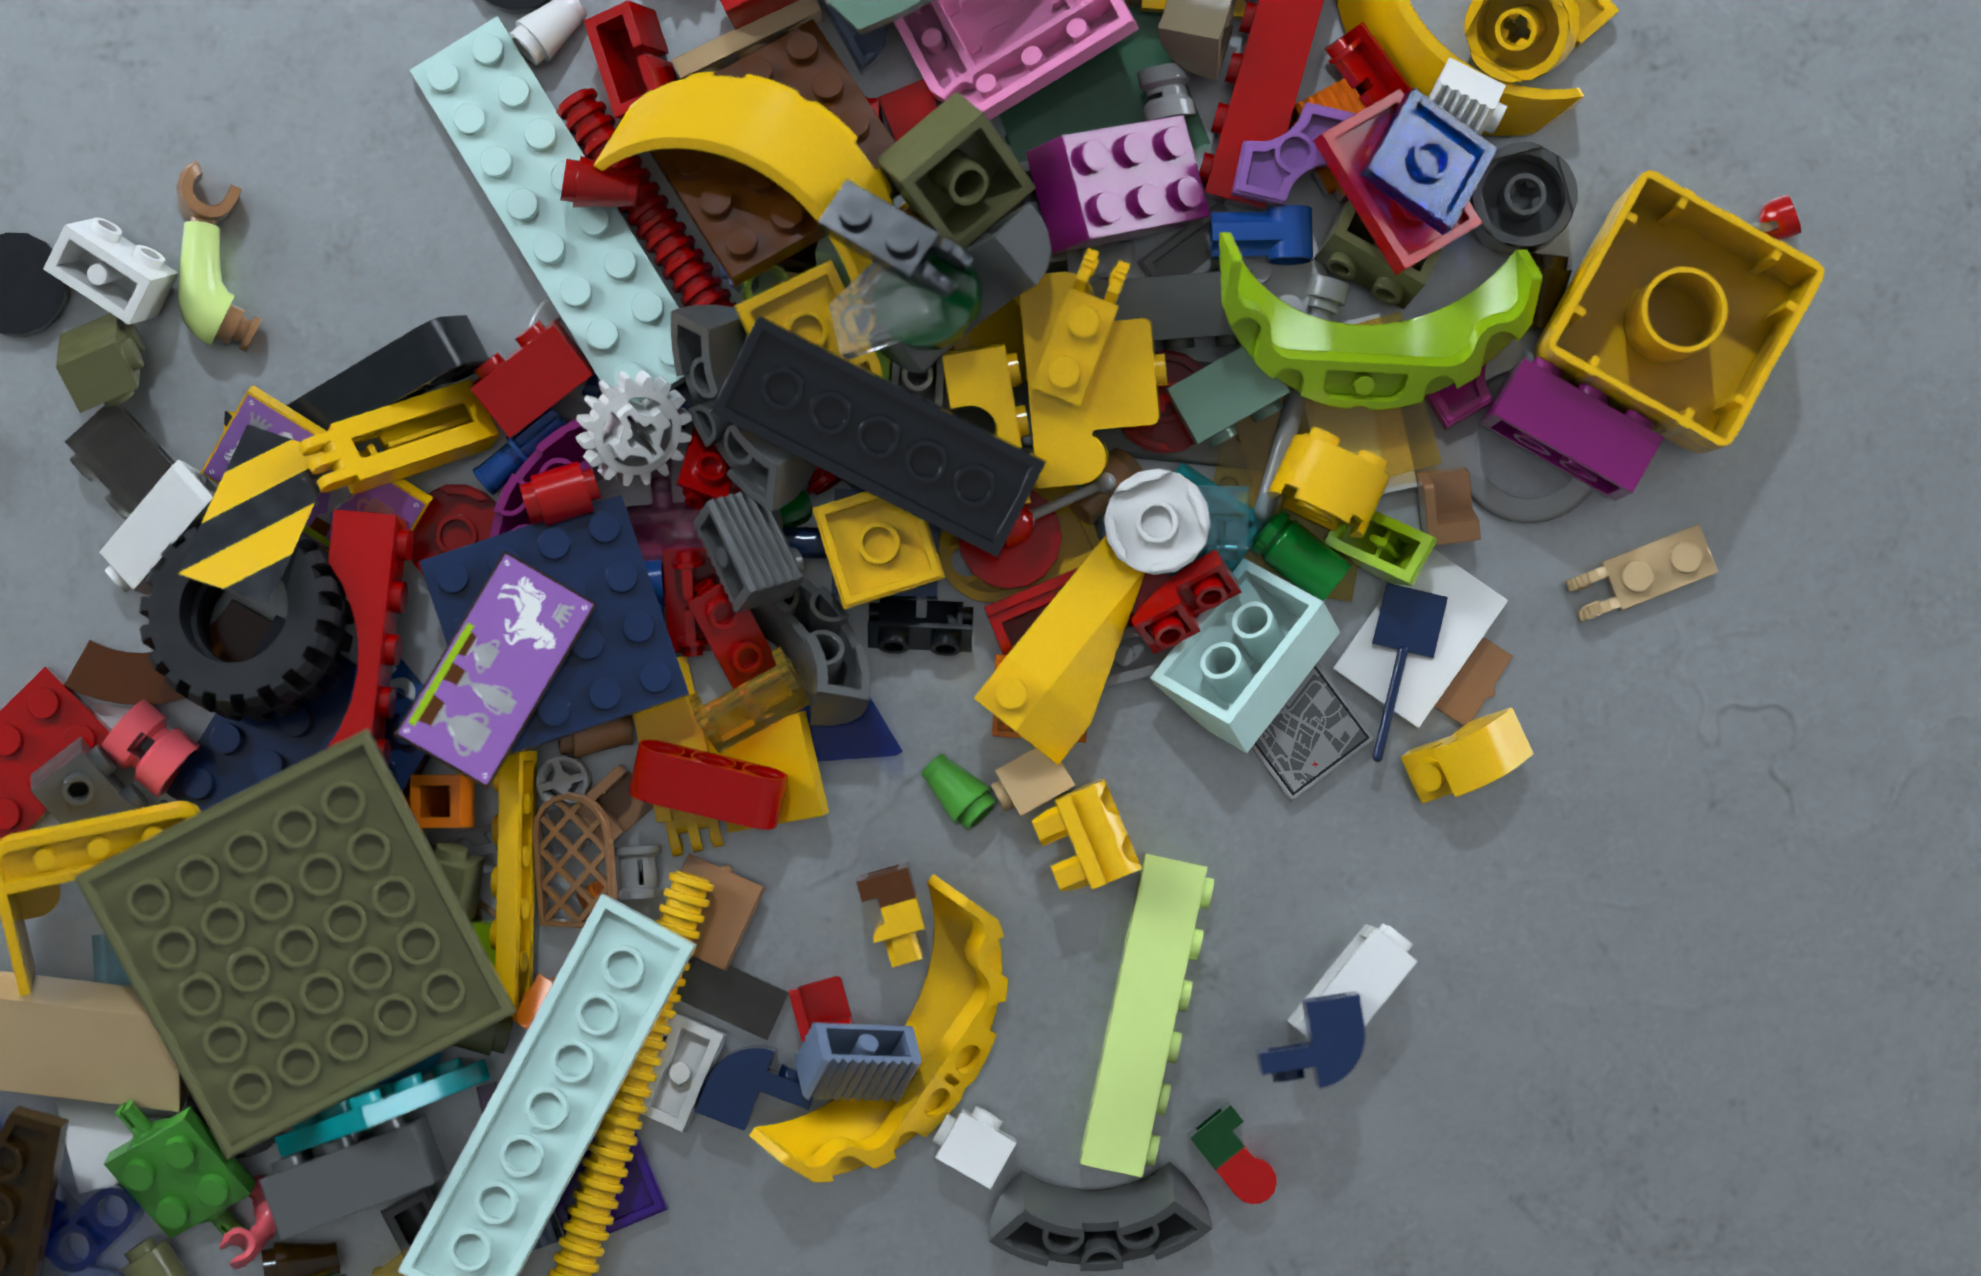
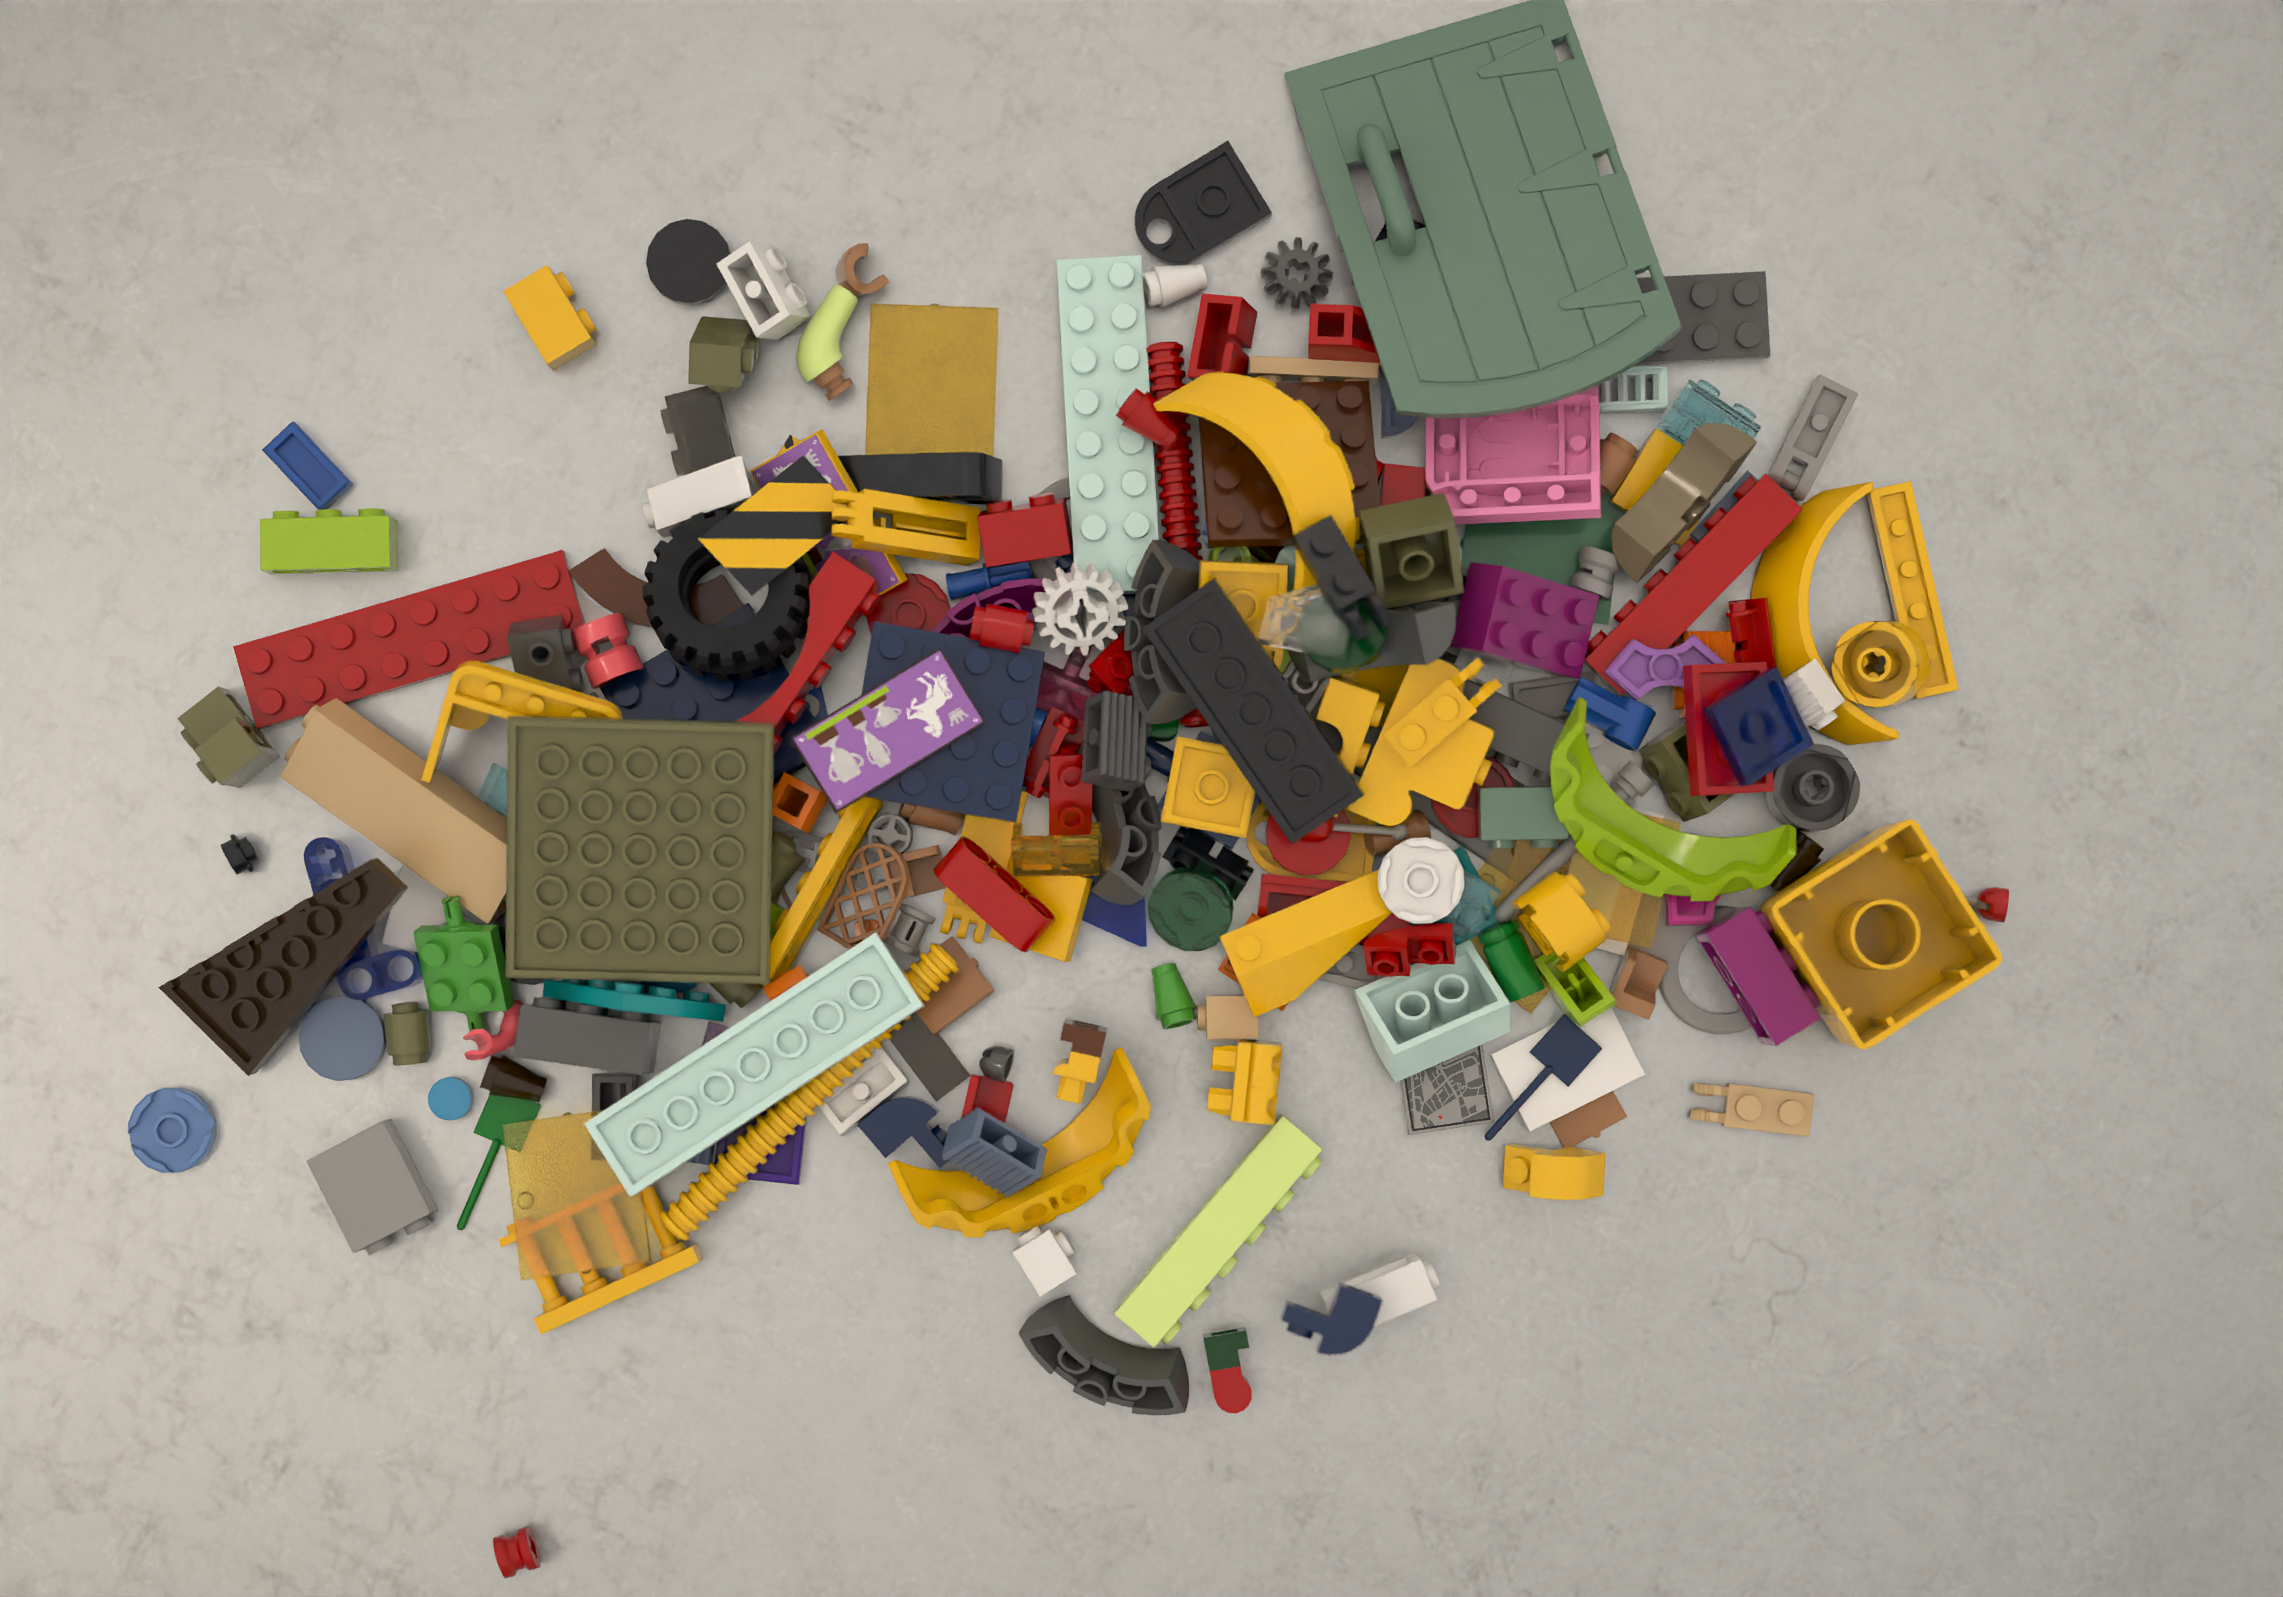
camera: 30 degrees right, 0 degrees up
none -> clear yellow piece [865,303,999,456]
none -> dark grey hinge [979,1046,1014,1083]
none -> clear green tile [1148,867,1234,951]

